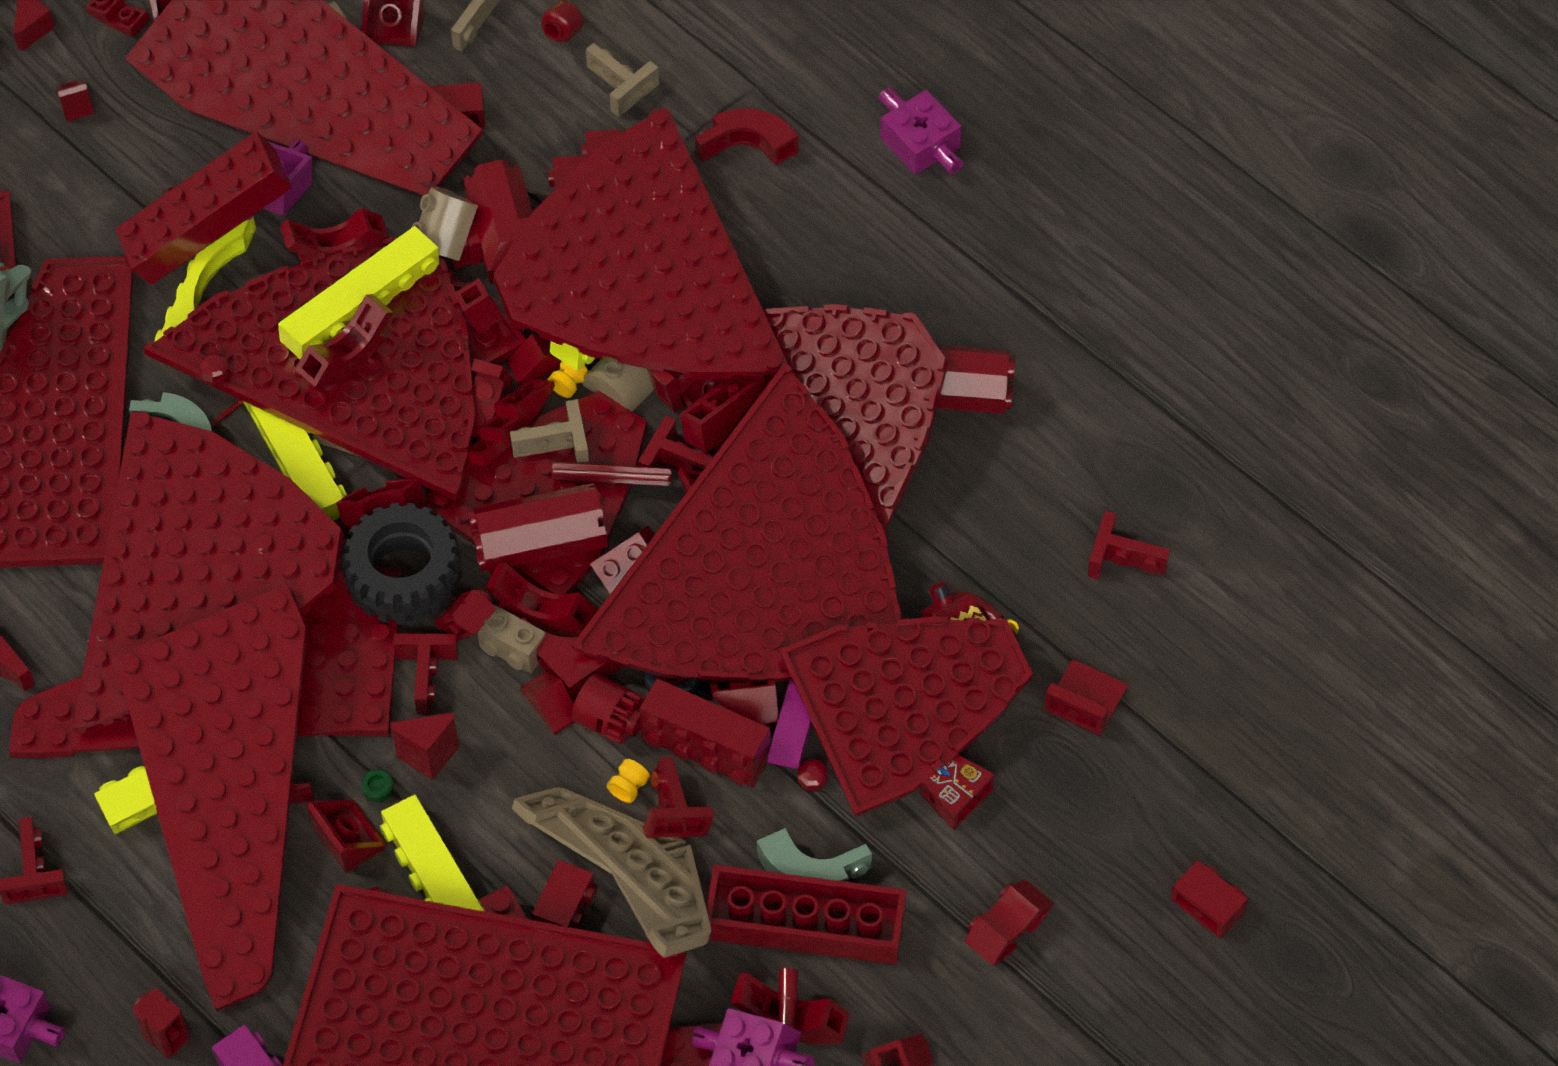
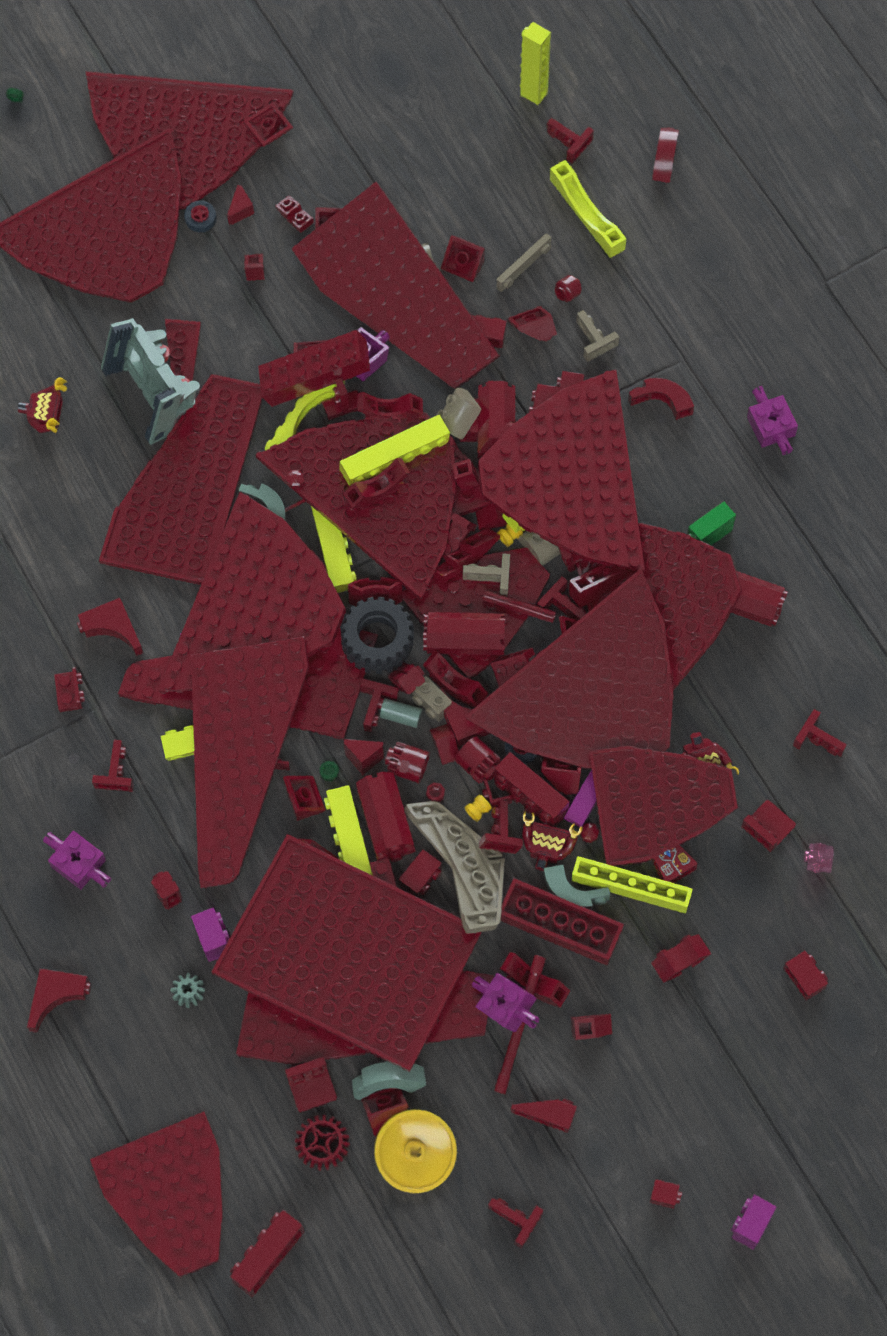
camera: 15 degrees right, 10 degrees up
none -> dark red bracket [322,378,358,420]
none -> dark red brick [356,772,416,862]
none -> sand green brick [380,698,423,728]
none -> dark red gear [385,742,430,784]
none -> dark red tile [426,782,445,802]
none -> dark red bracket [482,779,512,808]
none -> dark red slope [507,306,557,341]
none -> dark red torso [522,811,583,871]
none -> neon yellow brick [572,856,693,914]
none -> green brick [687,501,736,545]
none -> clear pink brick [804,843,834,873]

